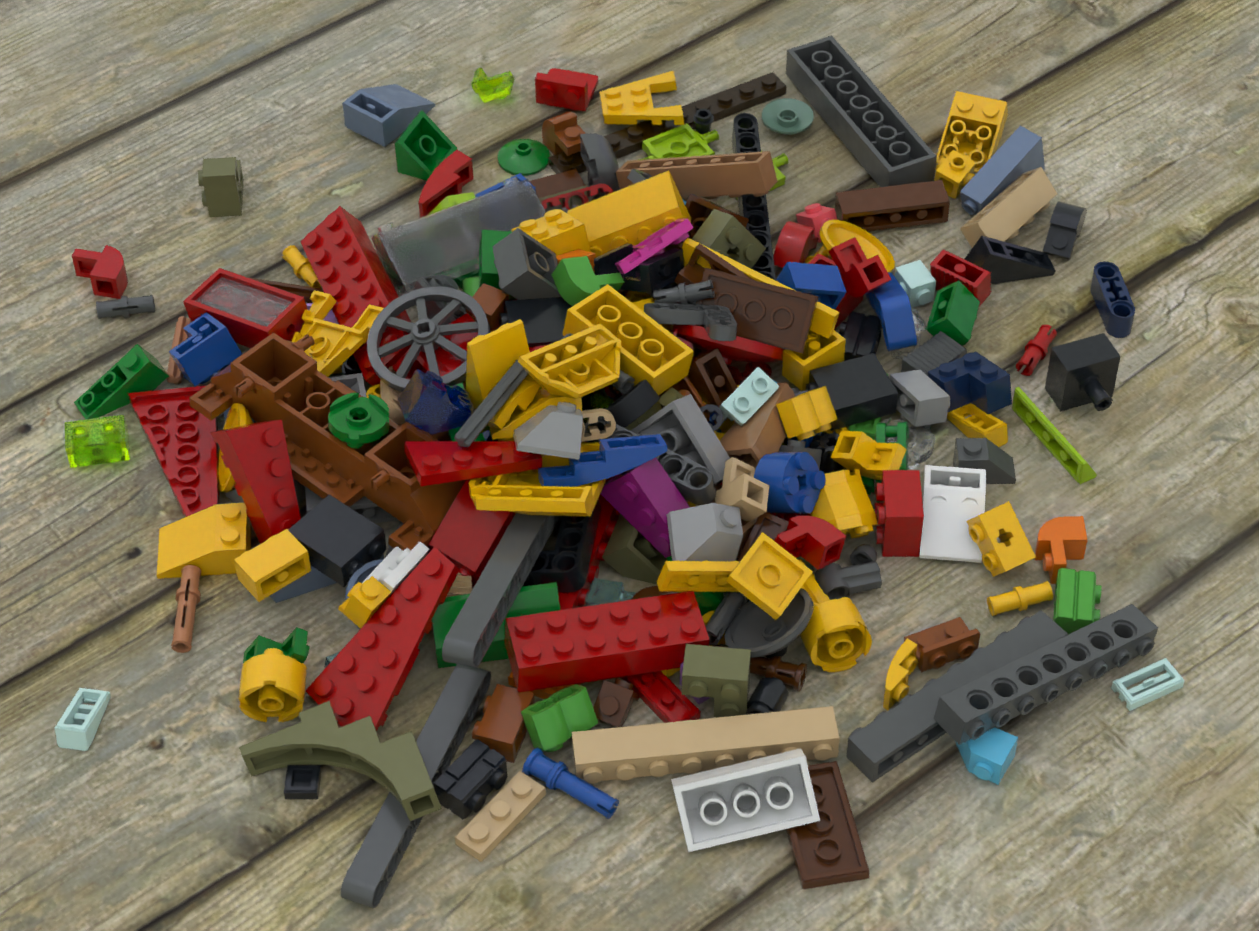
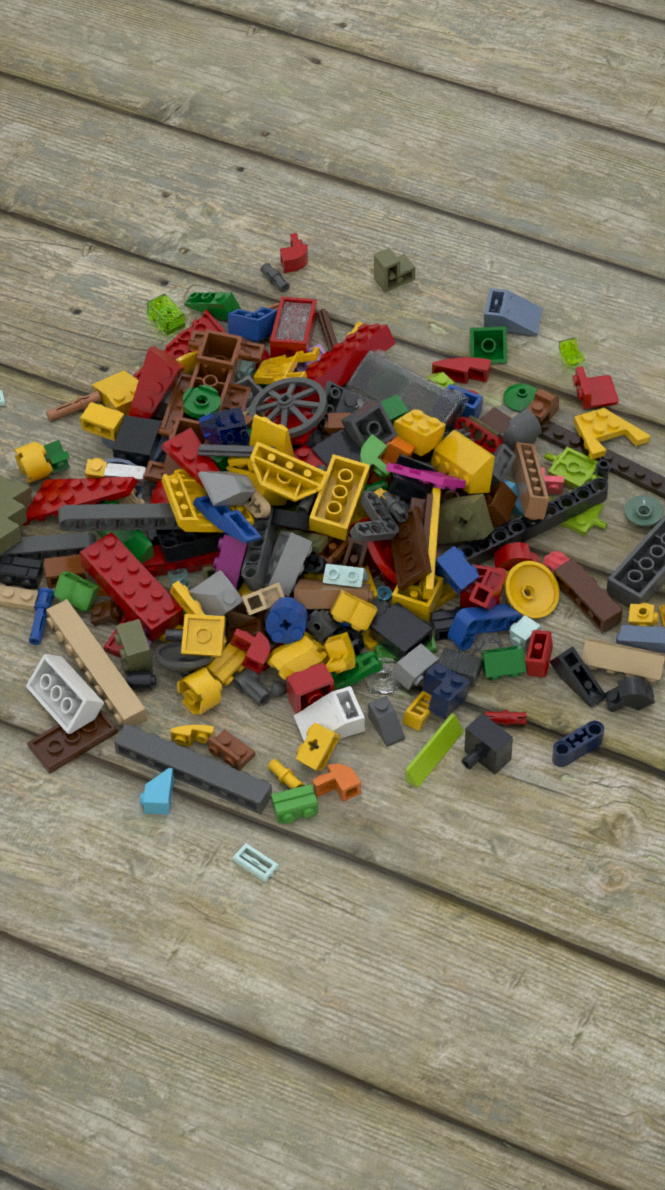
camera: 65 degrees right, 5 degrees up
reddish brown pin [712,644,807,692] -> none
dark grey brick [934,604,1158,745] -> none

